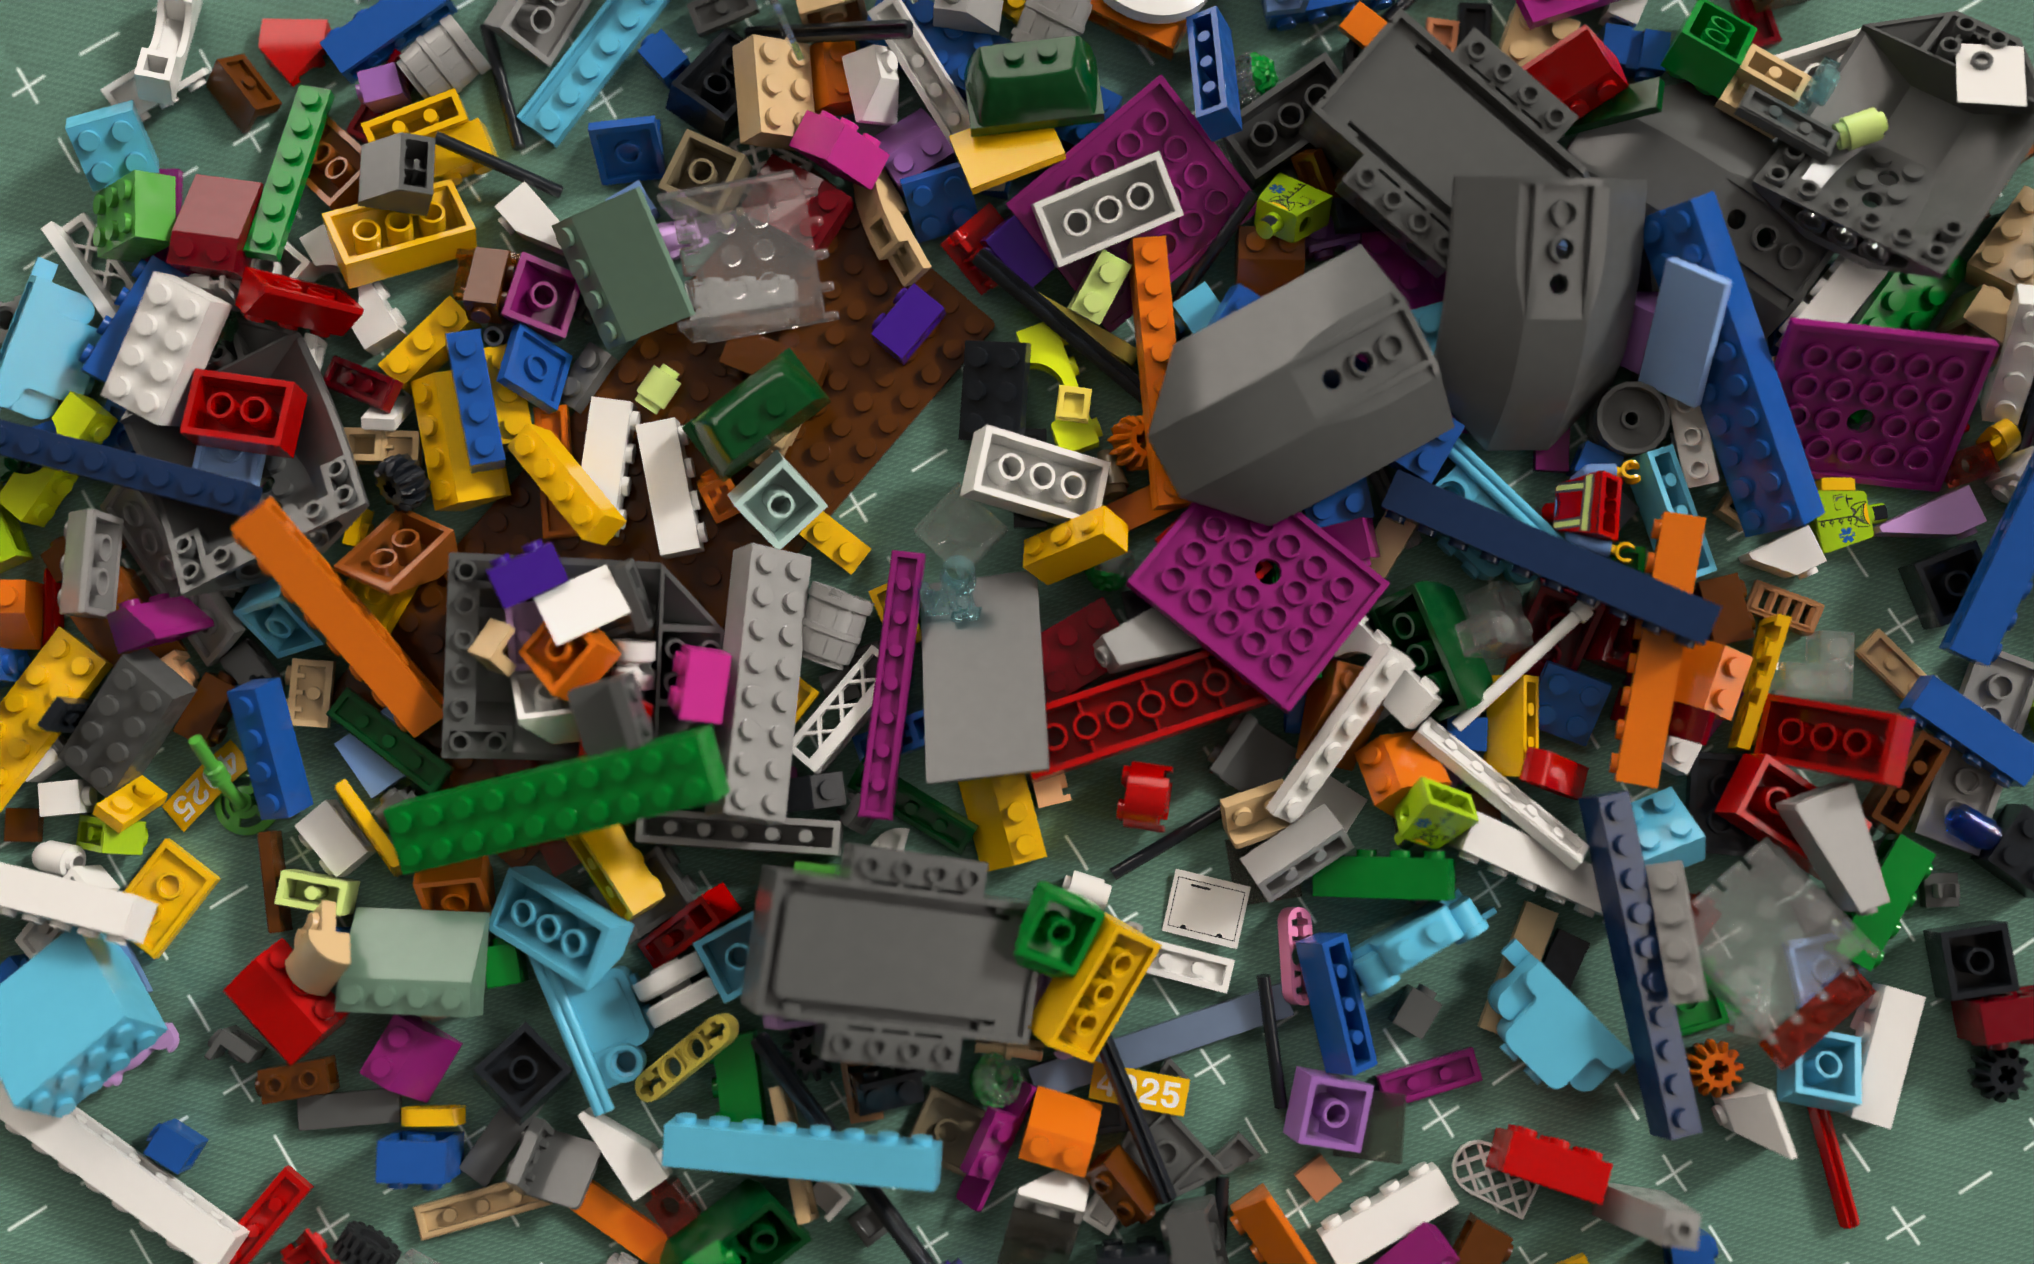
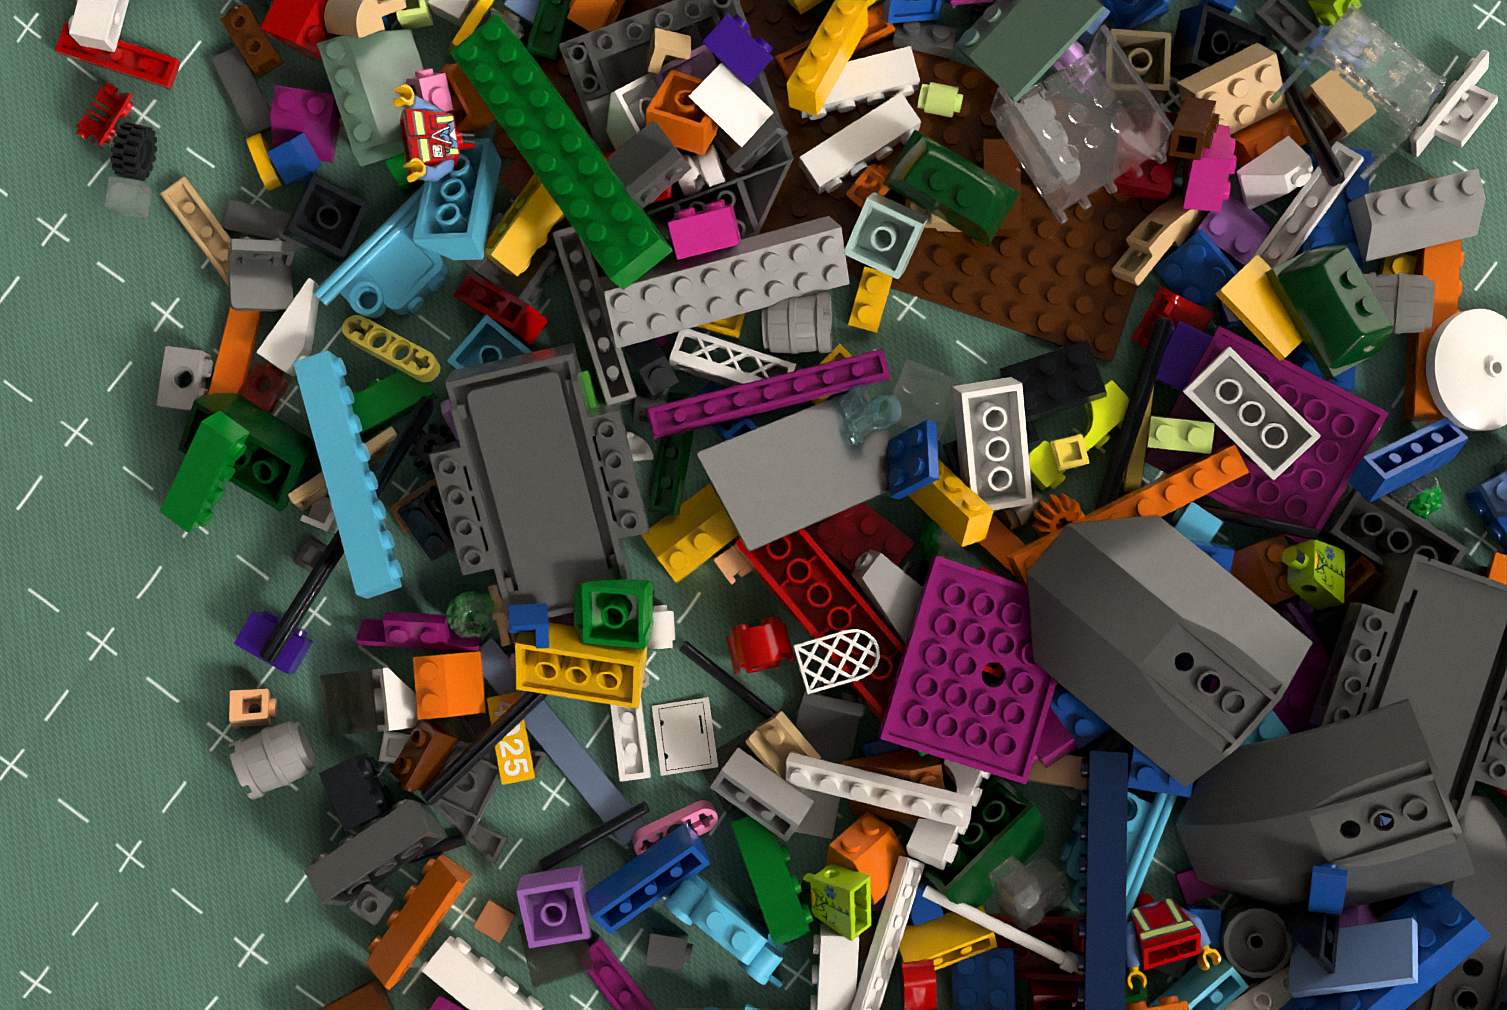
camera: 65 degrees right, 0 degrees up
blue brick [375,1130,465,1190] -> none
white wheel [632,951,718,1028] -> none
dark grey tile [818,665,862,705] -> none
dark purple brick [871,283,946,365] -> none
dark tan tile [908,1085,986,1177] -> none
none -> blue brick [267,133,322,185]
none -> torso [393,84,475,183]
none -> bright pink bracket [406,68,453,112]
none -> blue panel [508,603,549,649]
none -> white window [793,629,880,694]
none -> blue plate [887,419,939,500]
none -> reddish brown brick [1169,96,1220,160]
none -> black slope [1285,901,1340,974]
none -> blue slope [1308,863,1348,915]

